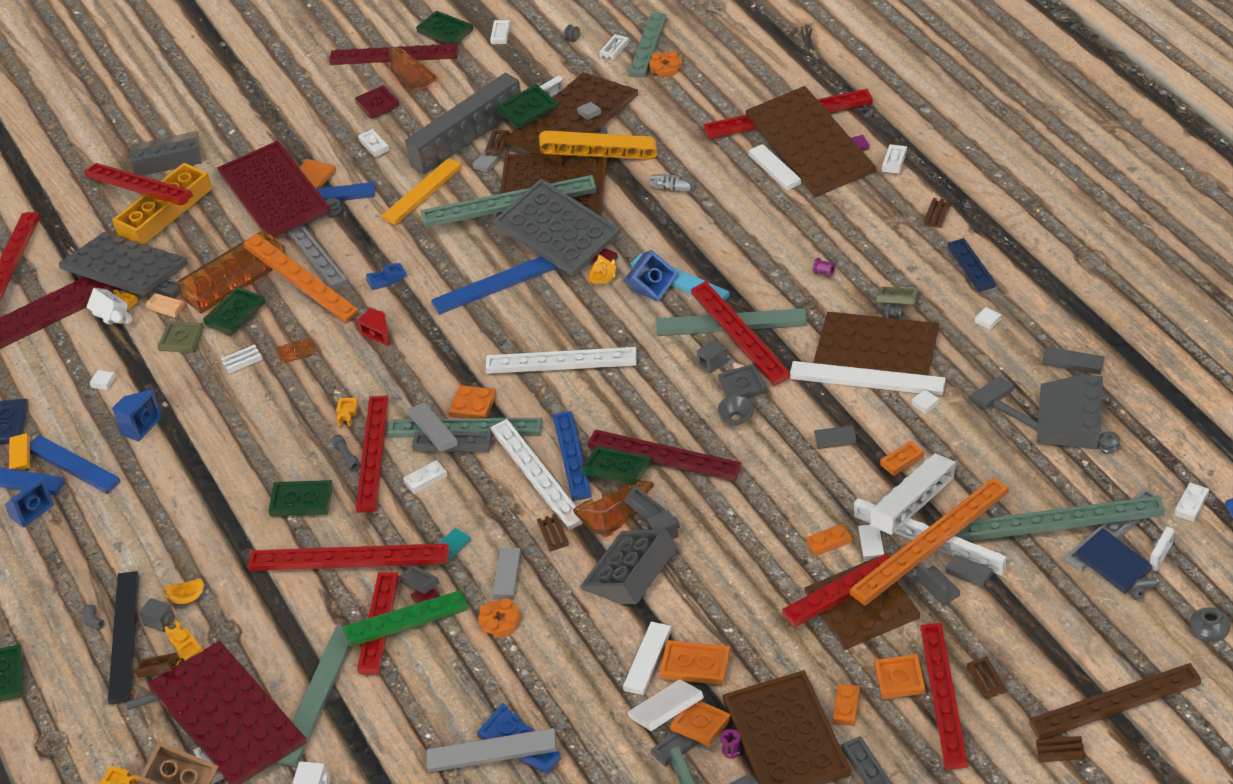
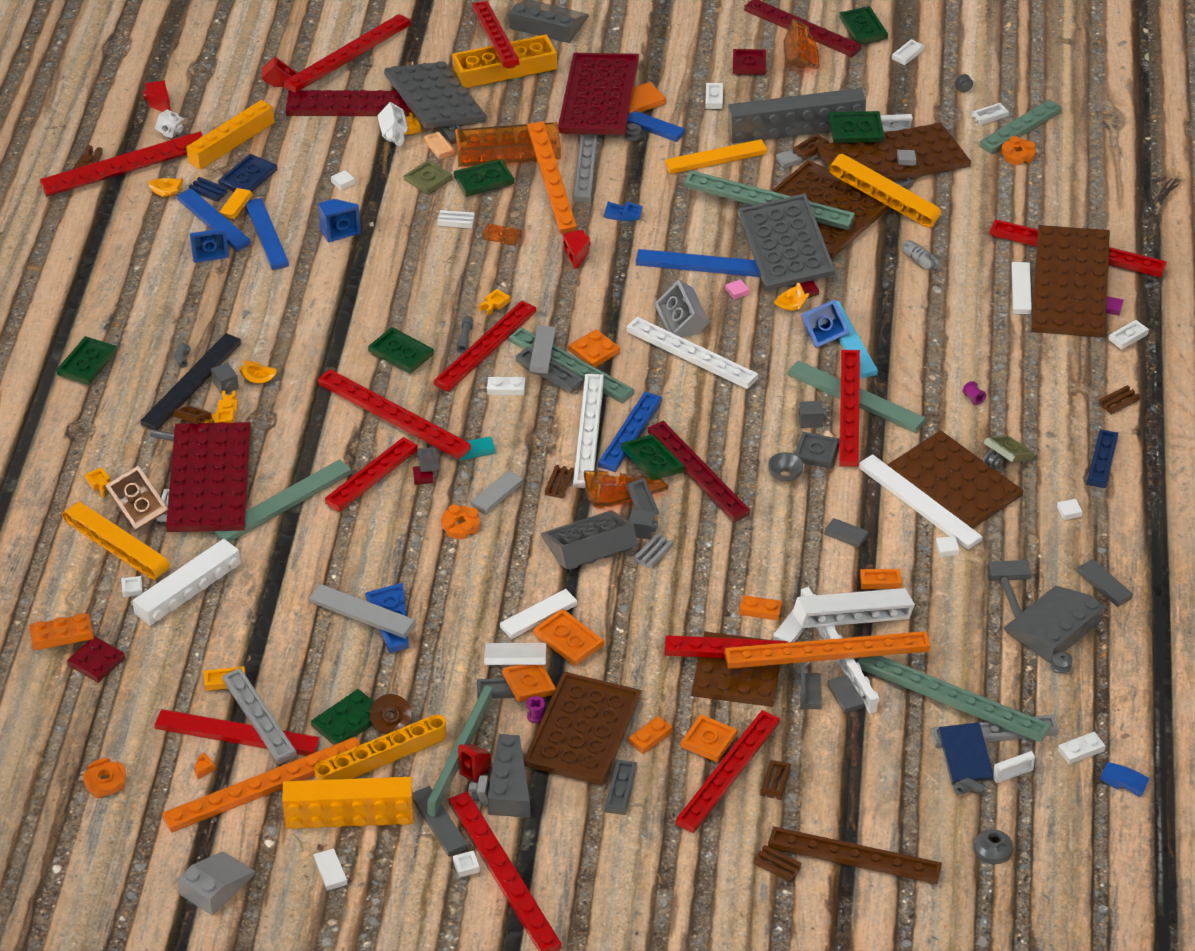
camera: 30 degrees right, 0 degrees up
green plate [343,590,468,647] -> none
none -> light grey tile [635,533,673,569]
none -> light grey slope [654,280,710,337]
none -> bright pink tile [725,279,750,300]

